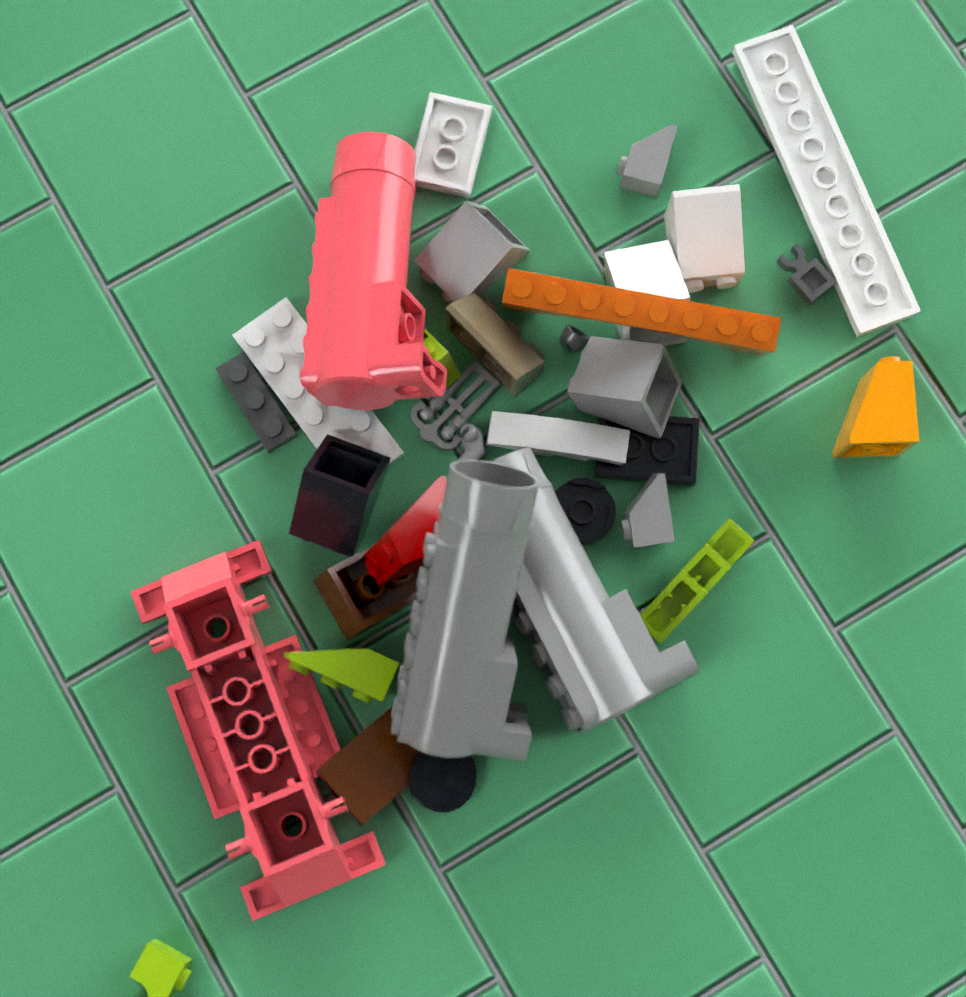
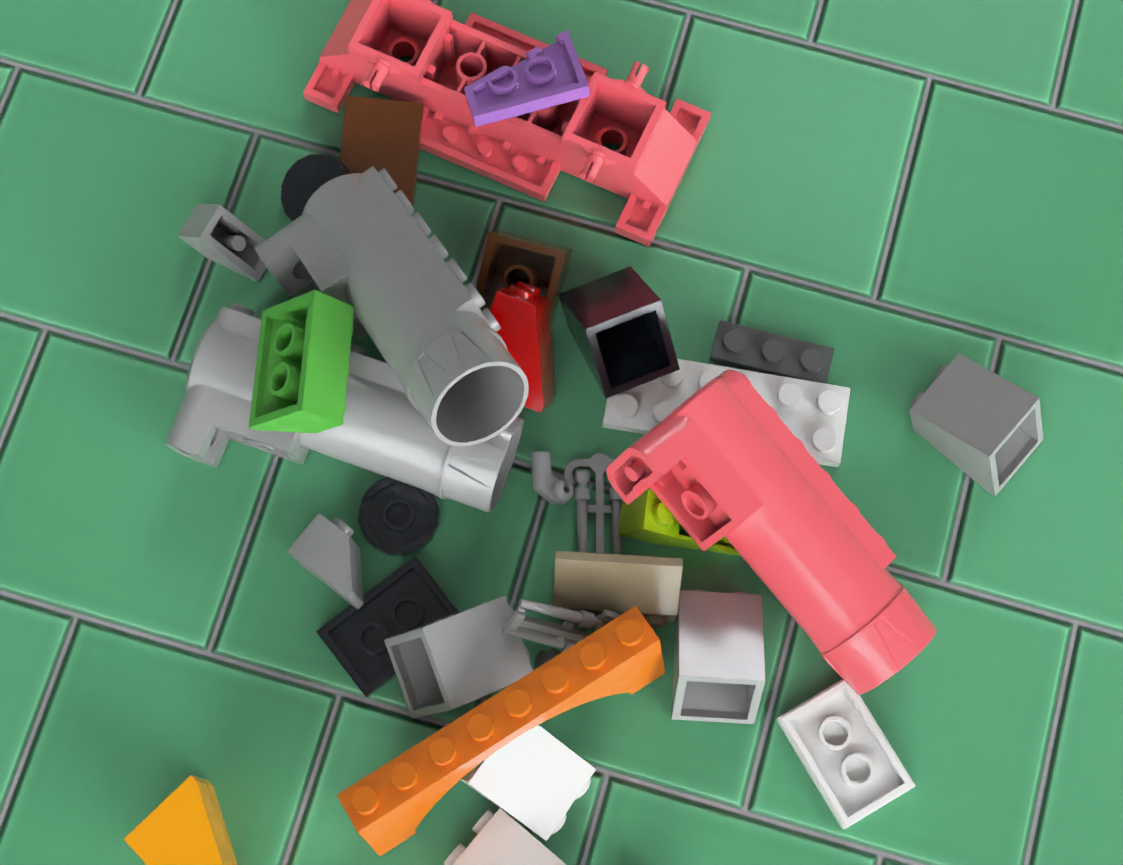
camera: 135 degrees right, 5 degrees down
lime slope [283,647,400,704] -> none
white slope [486,411,630,465] -> none
lime slope [640,517,755,644] -> none
none -> light grey slope [178,204,267,282]
none -> bright green slope [248,290,354,433]
none -> medium lavender wing [464,29,590,127]
none -> light grey piece [502,599,620,652]
none -> light grey slope [909,353,1044,496]

